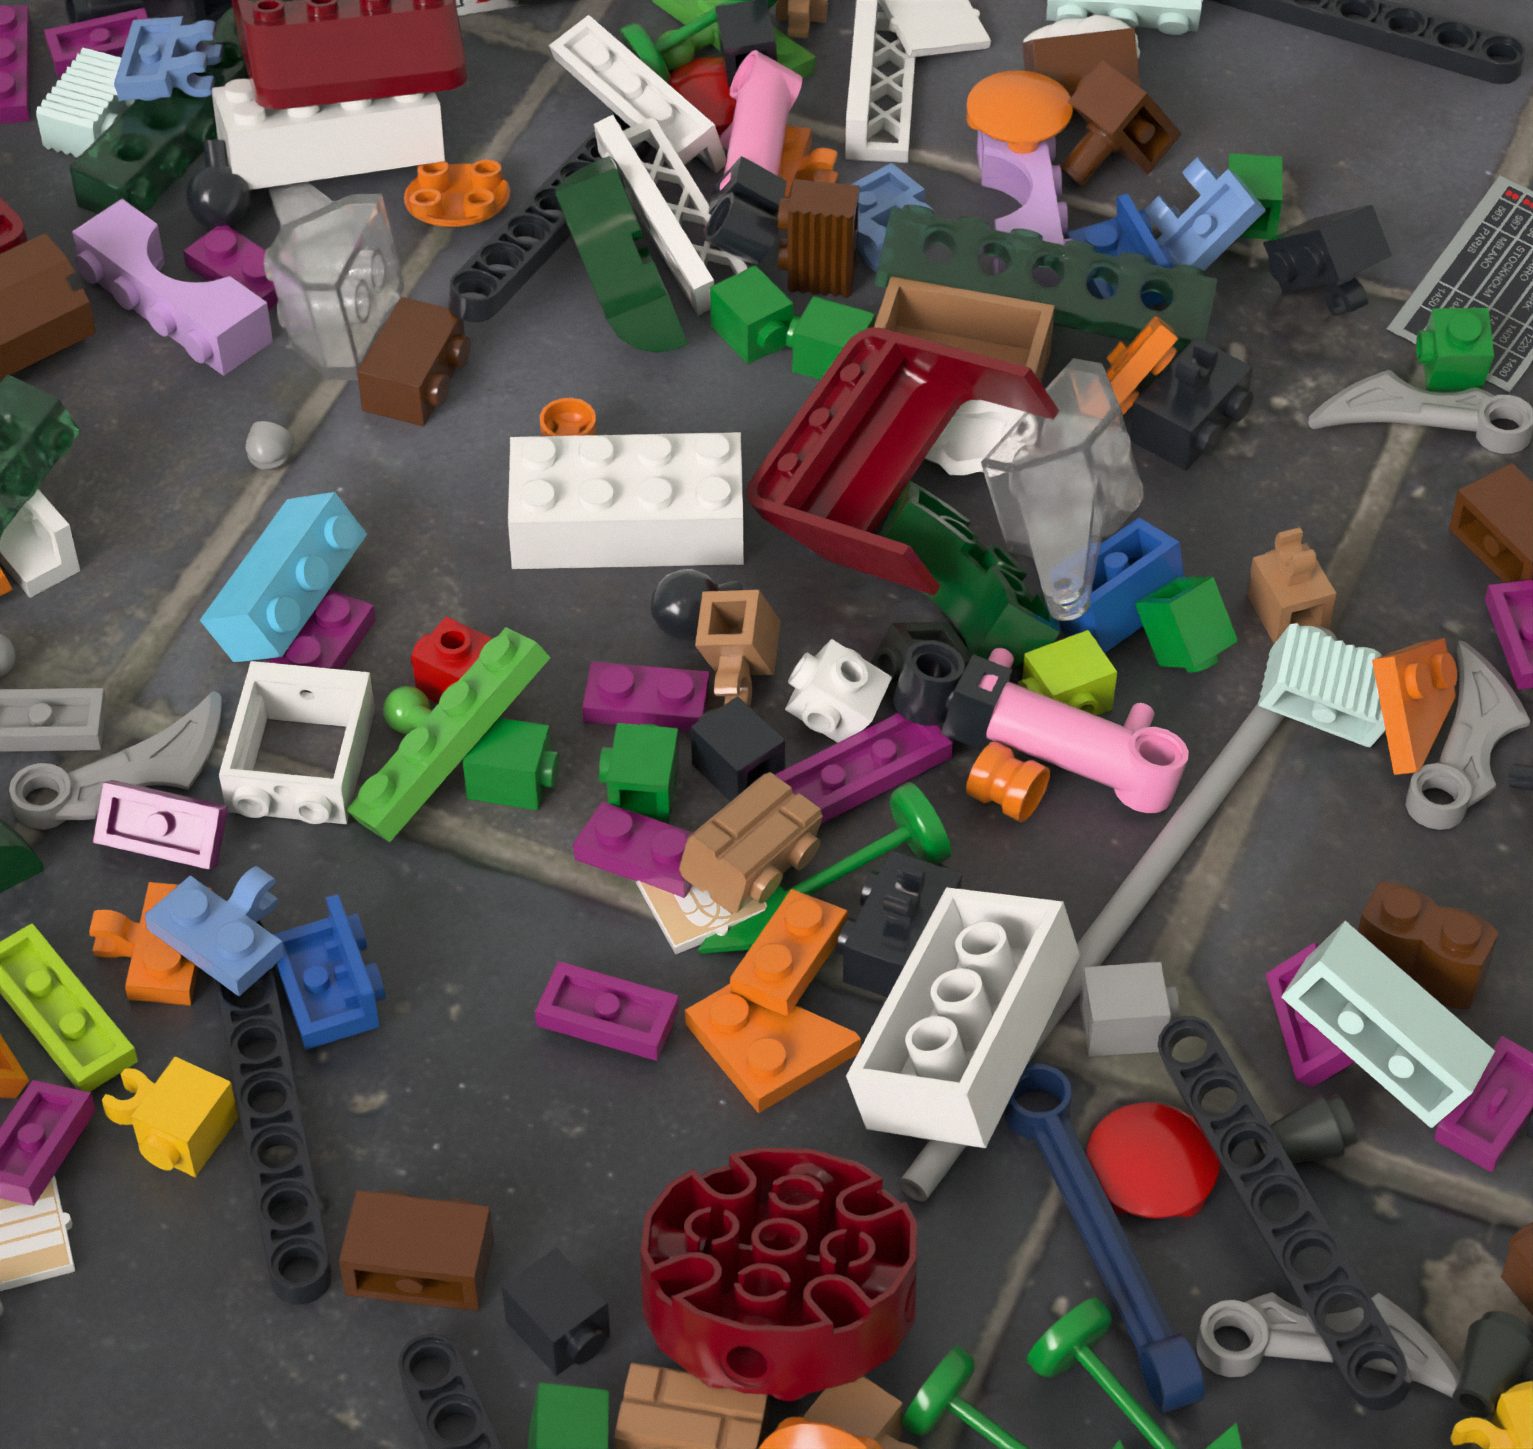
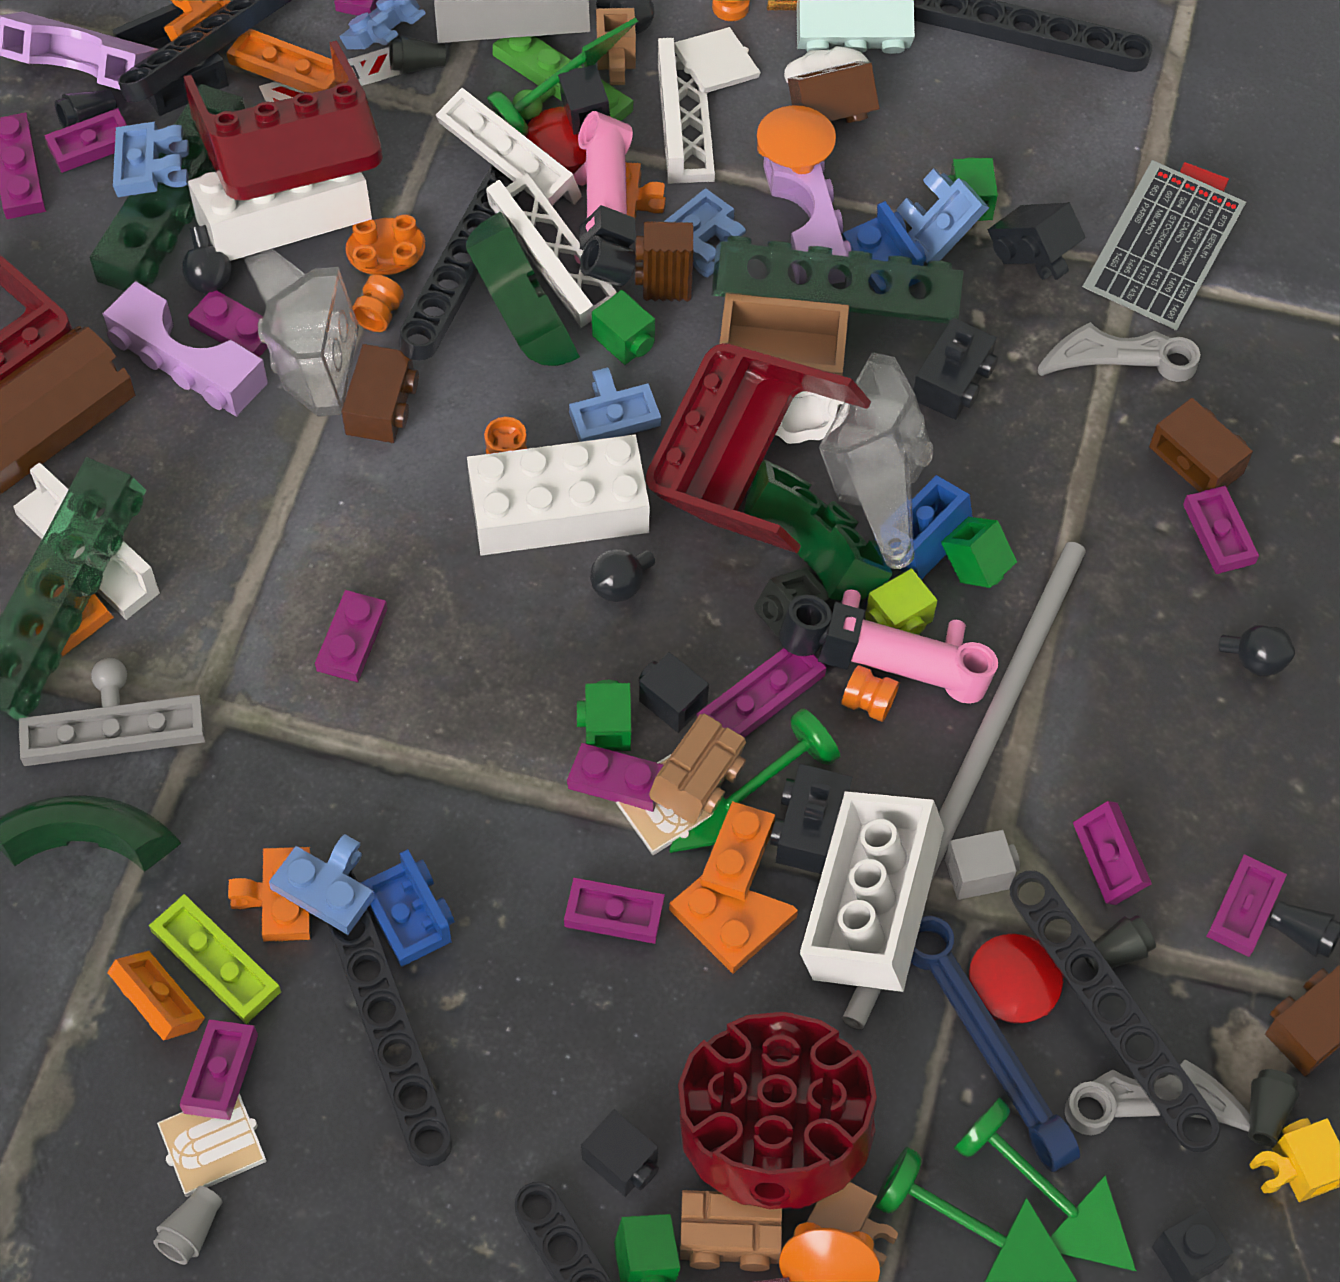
camera: 10 degrees left, 10 degrees up
light grey piece [9,691,222,830] -> none
light aqua brick [36,48,147,163] -> none
plate [93,780,228,869] -> none
yellow brick [102,1057,239,1177] -> none
medium azure brick [200,492,367,662] -> none
white window [219,661,375,824] -> none
light grey hinge [245,421,295,470] -> none
reddish brown brick [339,1189,494,1312] -> none
bright green plate [346,627,551,842] -> none
red brick [411,616,493,704] -> none
green brick [463,718,560,810] -> none
magenta plate [582,661,710,732] -> none
medium nougat brick [695,590,781,707] -> none
white brick [785,639,892,743] -> none
green brick [786,296,875,380] -> none
reddish brown brick [1059,60,1182,188] -> none
orange plate [1083,315,1178,425] -> none
medium nougat brick [1247,527,1337,644] -> none
light aqua brick [1258,623,1385,748] -> none
light aqua brick [1281,921,1495,1128] -> none
reddish brown brick [1358,882,1499,1009] -> none
orange wing [1372,638,1457,775] -> none
light grey piece [1405,640,1530,830] -> none
green brick [1416,308,1494,391] -> none
none -> orange wheel [350,275,404,332]
none -> medium blue plate [569,367,661,442]

